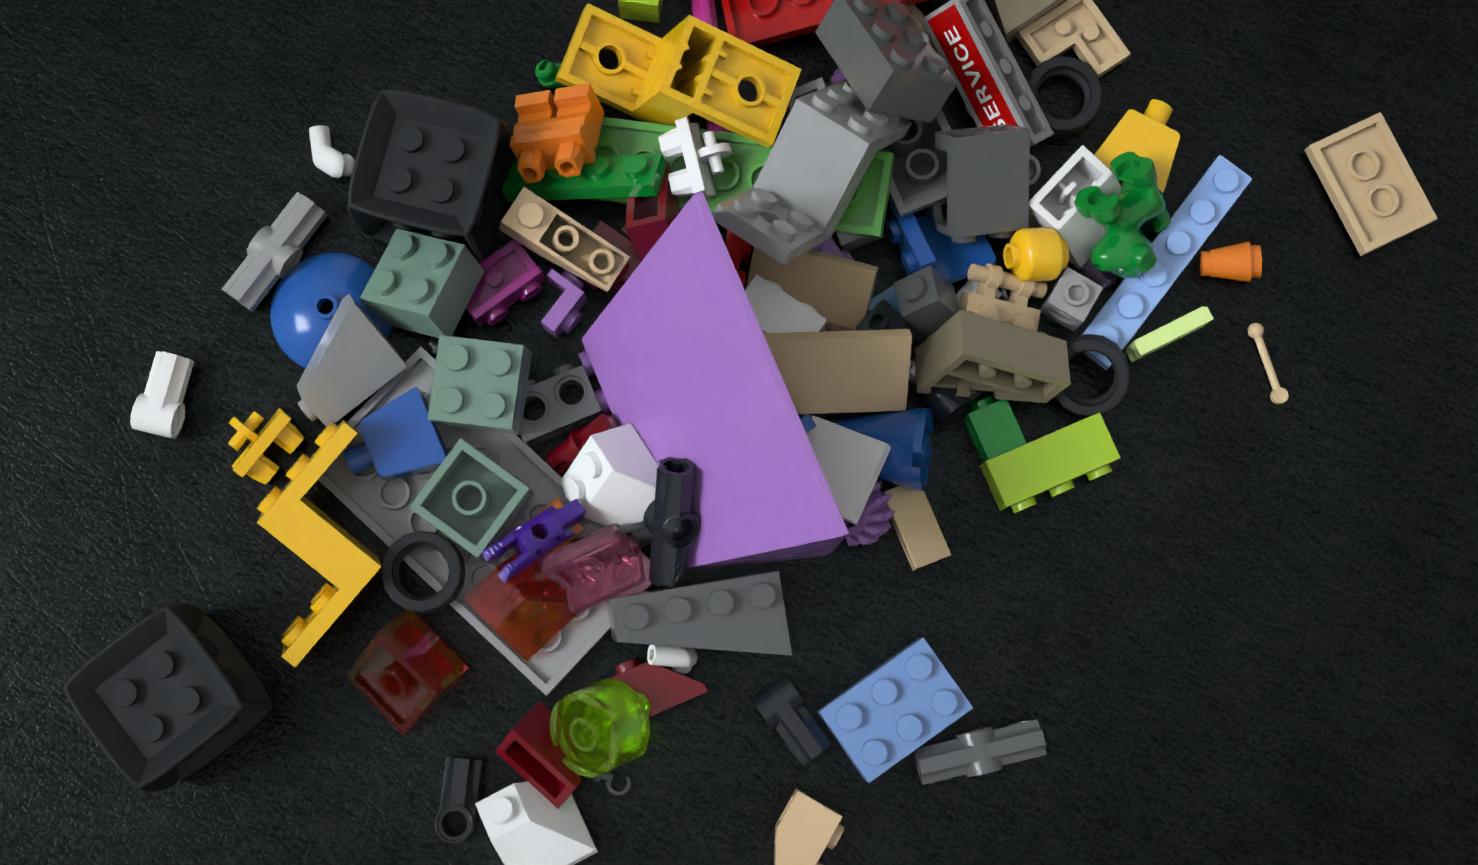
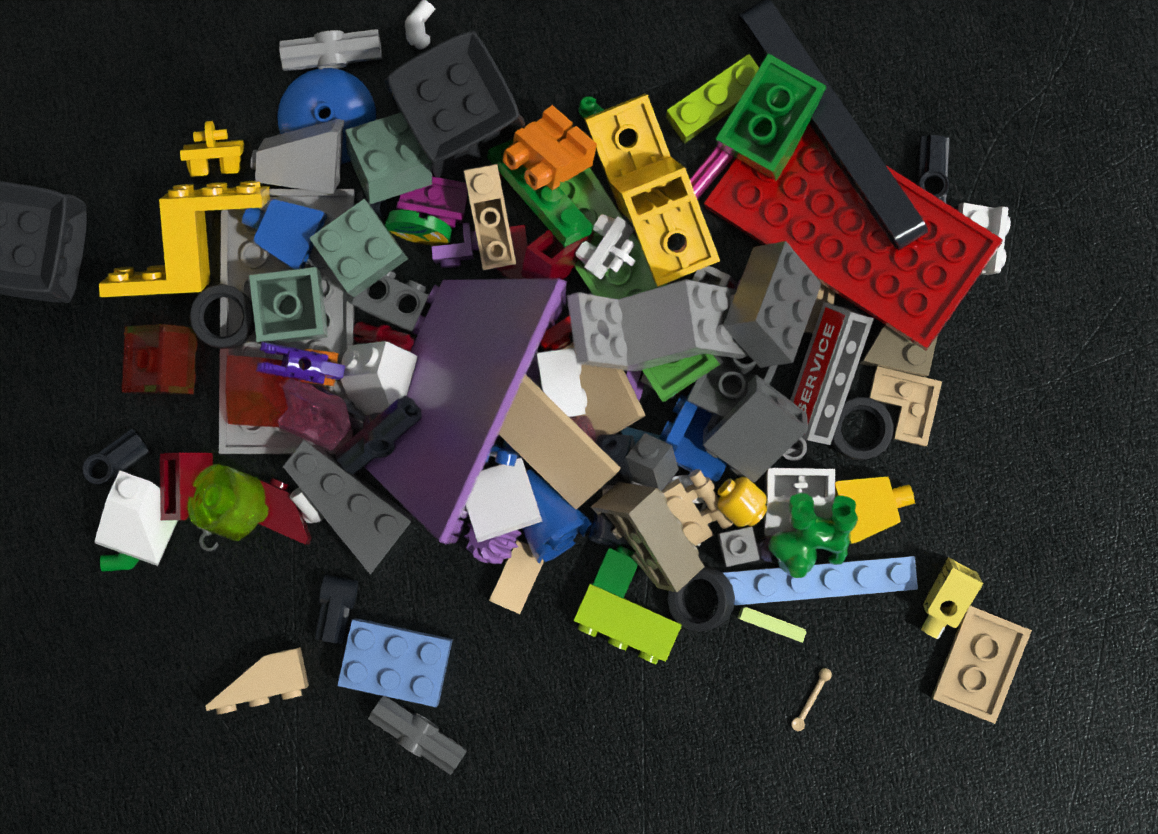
camera: 50 degrees right, 5 degrees up
white piece [130,351,194,439] -> none
orange cone [1200,241,1262,282] -> none
none -> green tile [385,209,452,246]
none -> light yellow torso [921,557,983,639]

